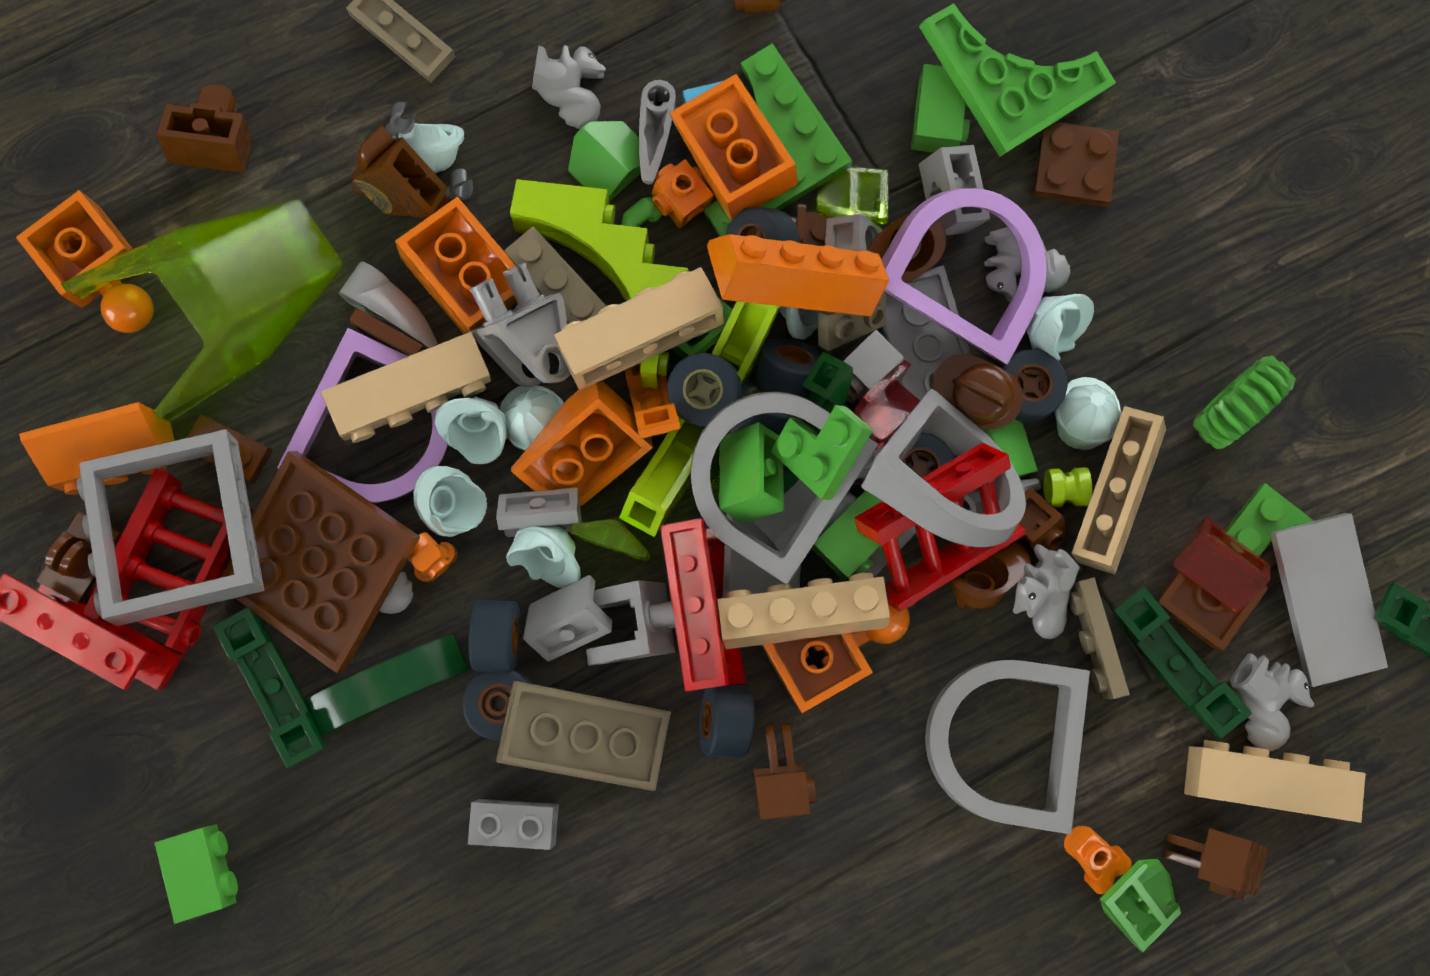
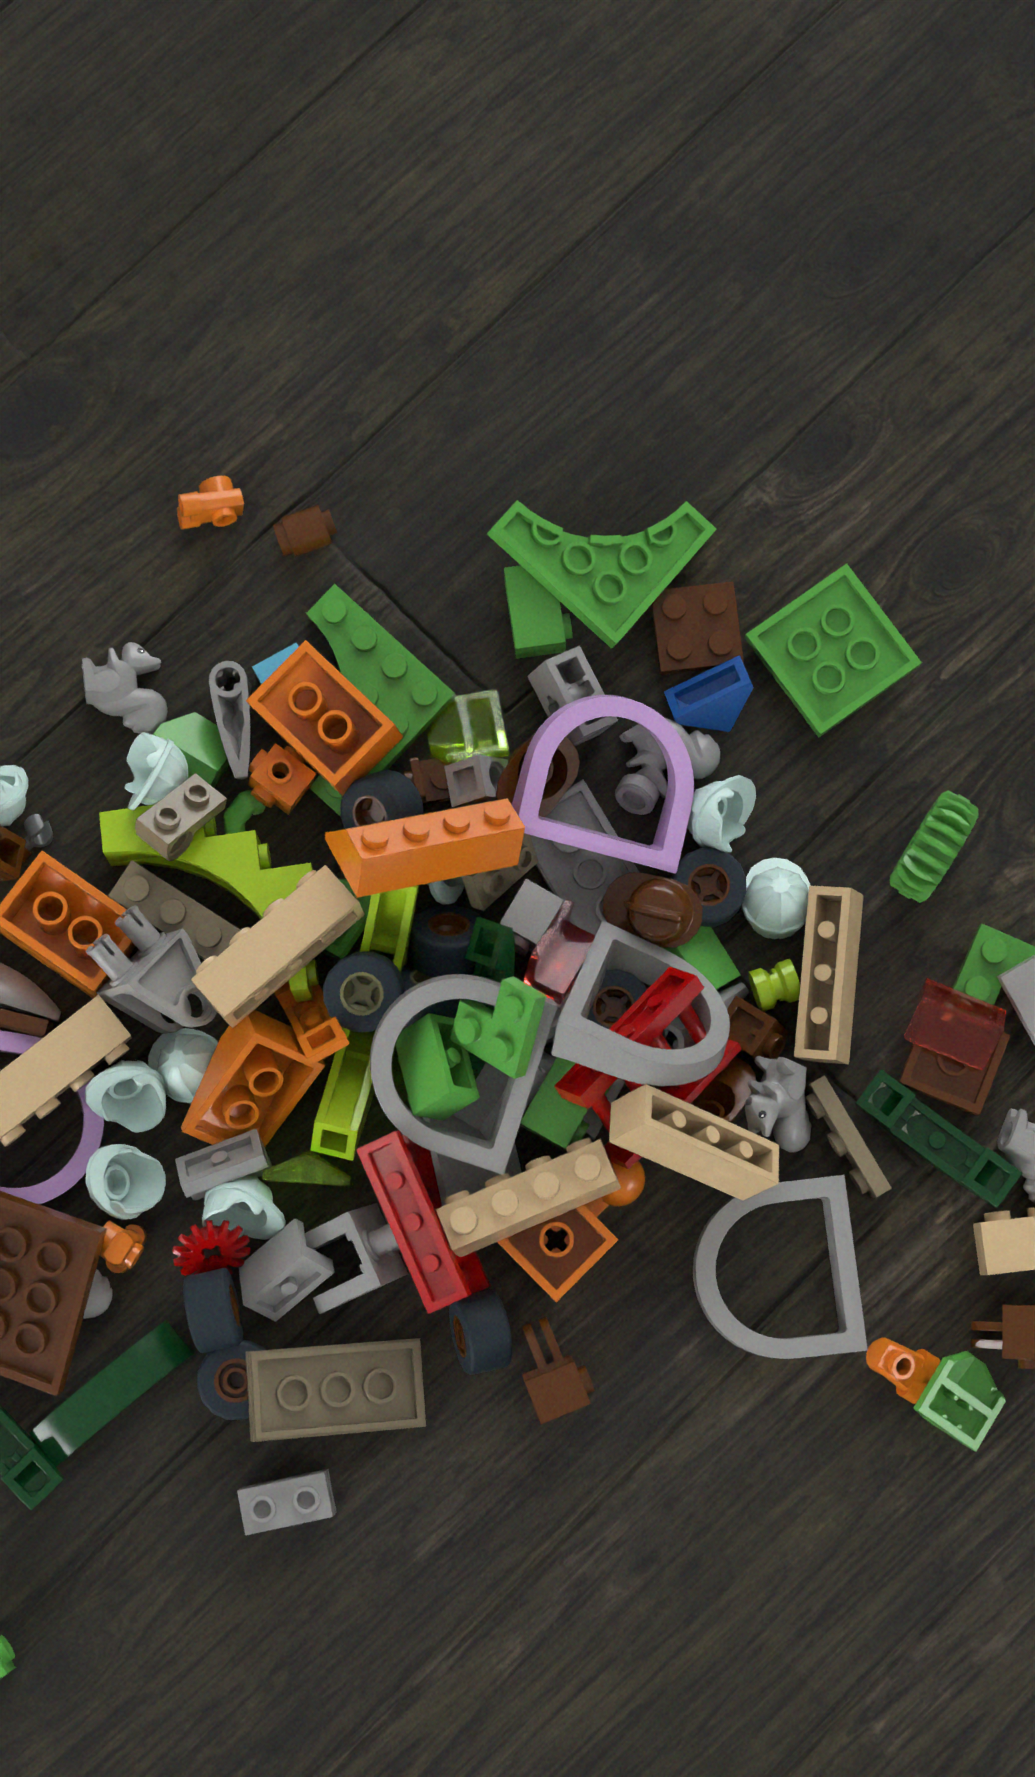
camera: 15 degrees left, 0 degrees up
none -> light aqua piece [125,732,188,811]
none -> dark tan plate [135,773,227,861]
none -> red gear [172,1220,250,1275]
none -> tan brick [609,1084,779,1201]
none -> light grey tile [615,774,660,815]
none -> blue slope [664,655,754,732]
none -> bright green plate [745,563,922,738]

